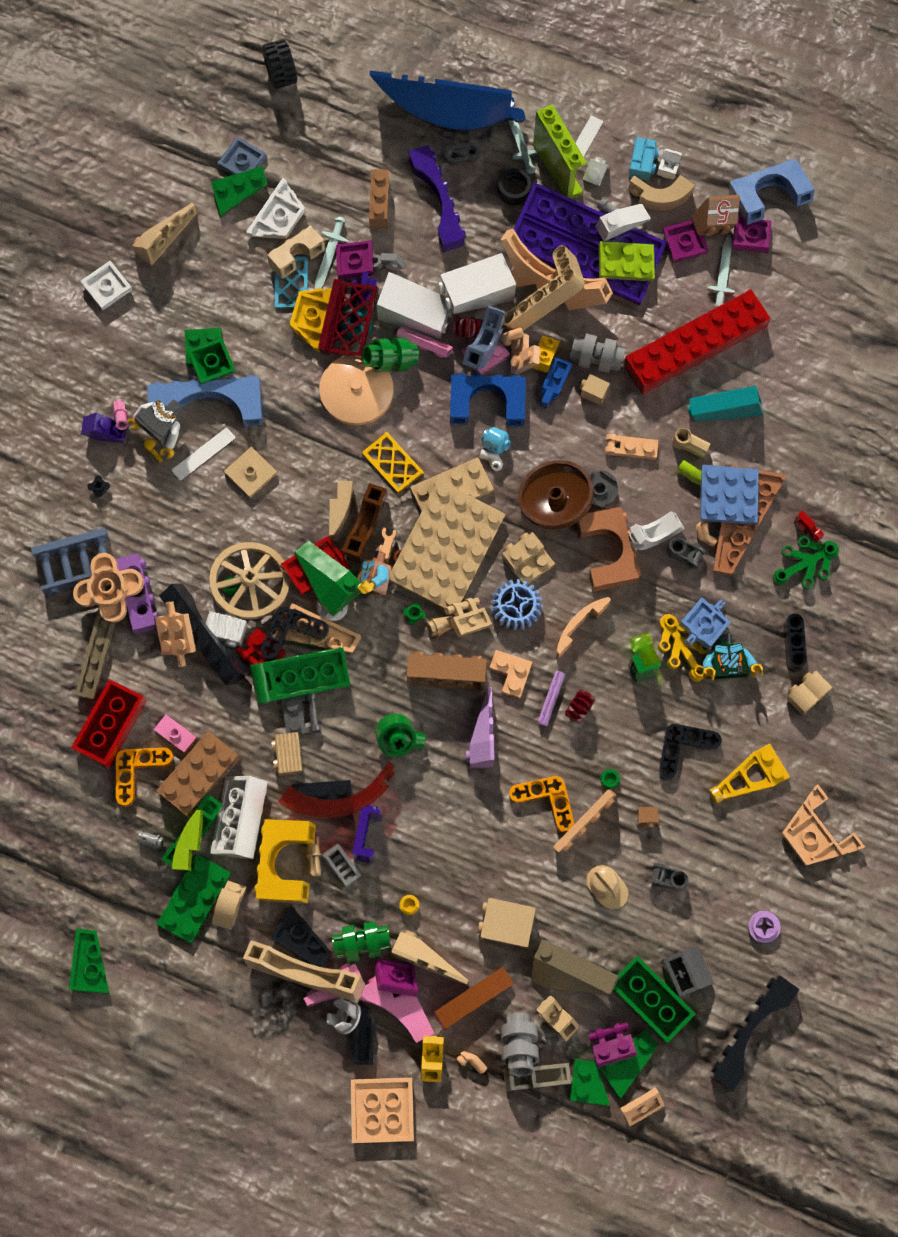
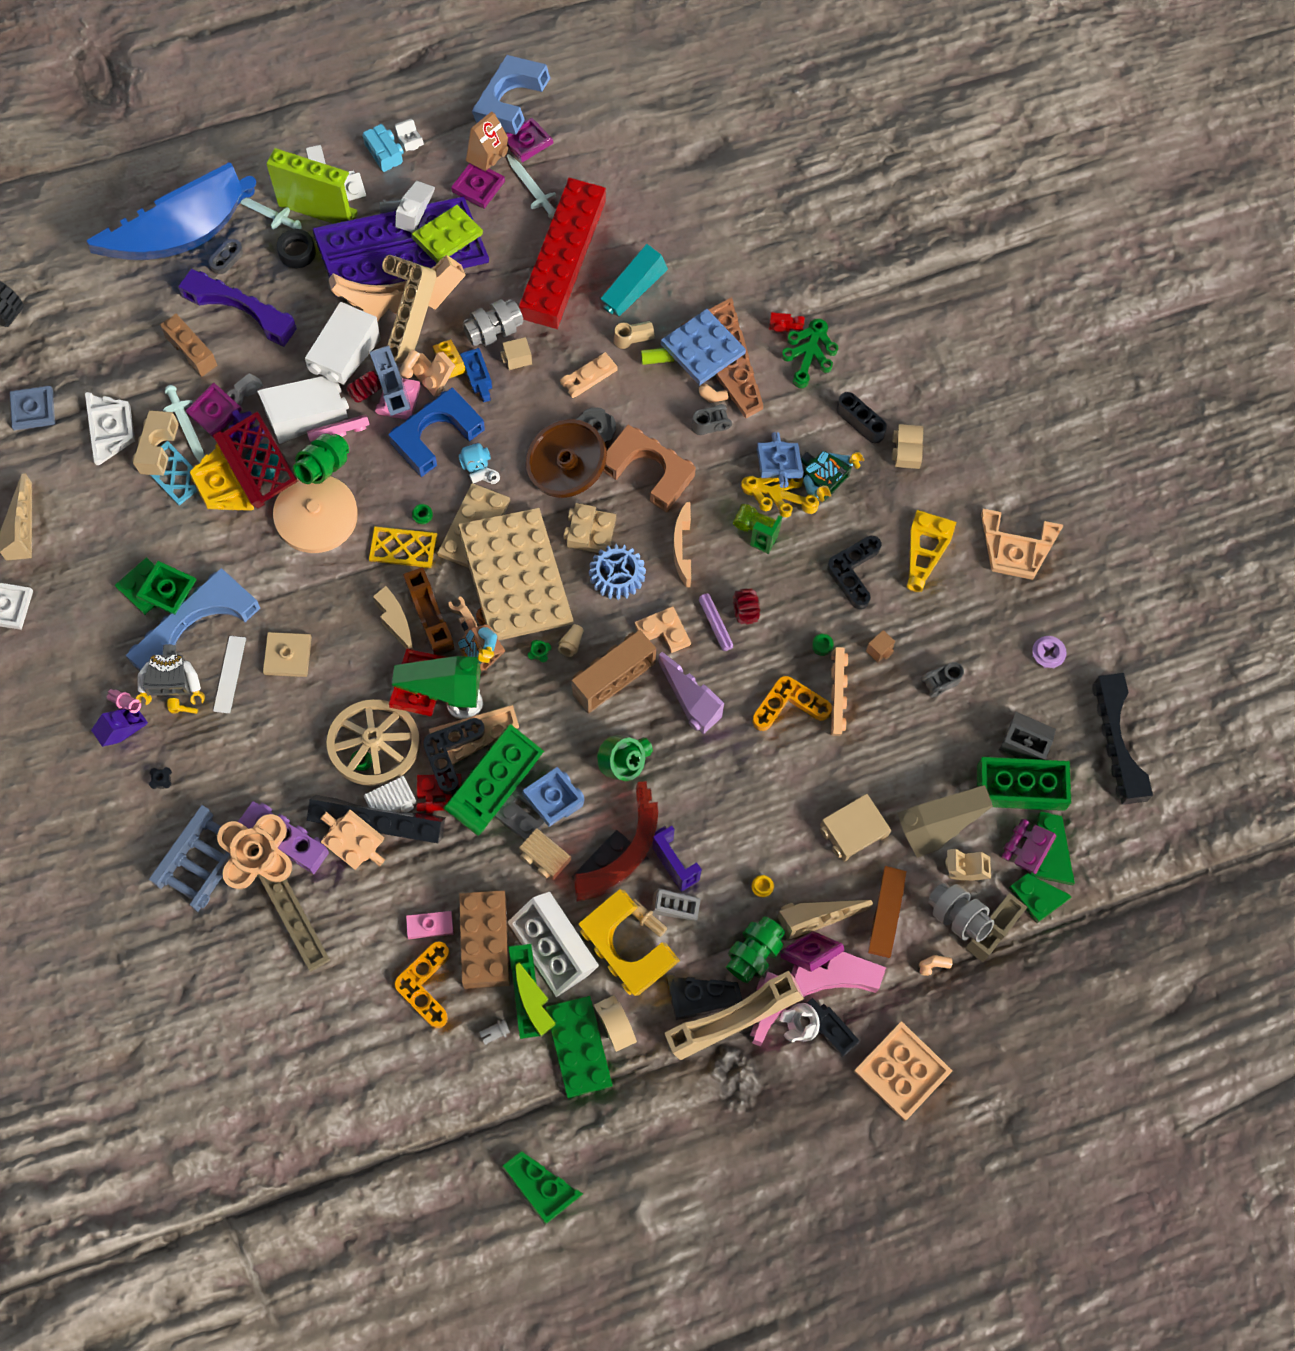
camera: 45 degrees left, 5 degrees down
red brick [71,679,147,769] -> none
green wing [211,166,268,217] -> none
yellow brick [421,1036,444,1082] -> none
tan plate [445,598,492,637] -> none
tan piece [586,865,628,910] -> none
light nougat plate [620,1088,665,1127] -> none
tan arch [628,175,695,211] -> none
white arch [629,511,685,550] -> none
none -> green plate [412,504,433,524]
none -> medium blue plate [522,767,584,827]

